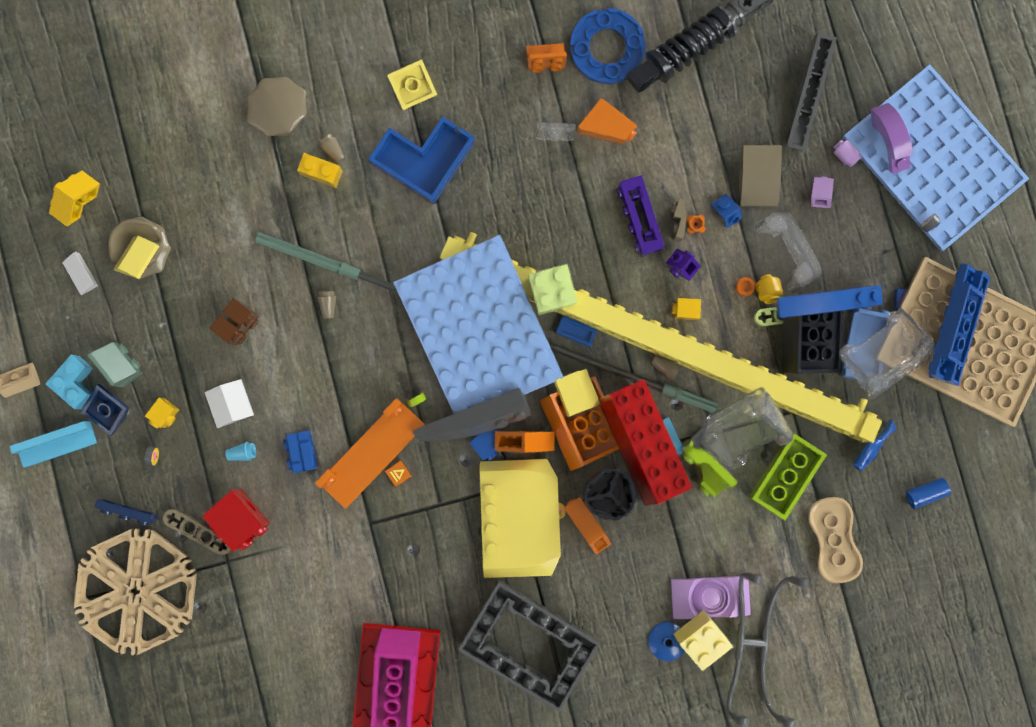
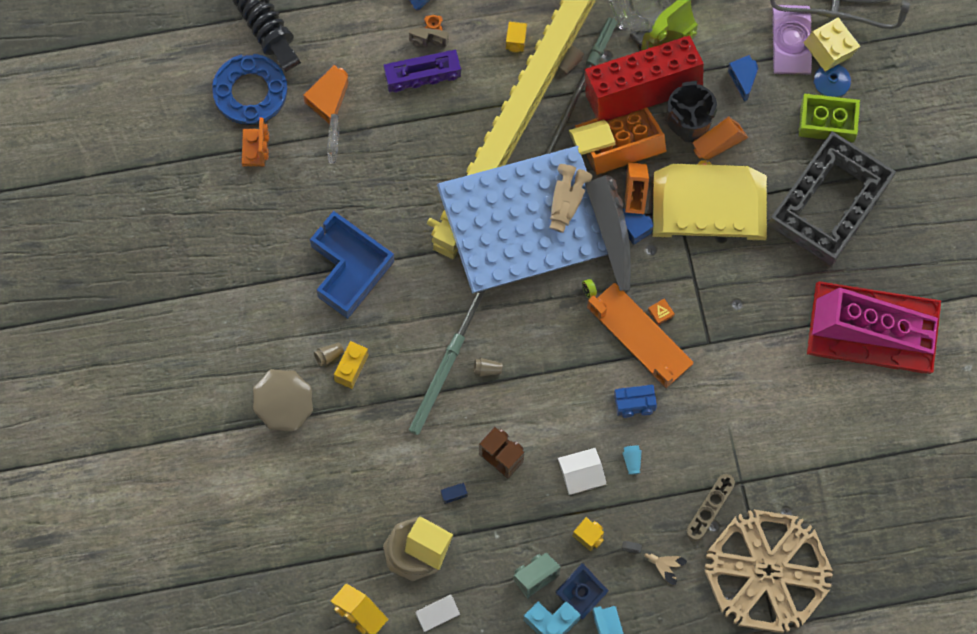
camera: 85 degrees left, 15 degrees down
dark blue plate [95,499,158,525] -> none
red brick [202,489,271,552] -> none
light yellow slope [387,59,437,110] -> none
yellowish green brick [528,264,578,315] -> none
blue tile [555,315,598,348] -> none
dark purple brick [666,249,701,281] -> none
none -> dark blue piece [440,483,468,504]
none -> tan piece [549,164,592,233]
none -> tan piece [644,553,687,586]
none -> blue slope [728,55,758,102]
none -> lime brick [798,94,860,143]

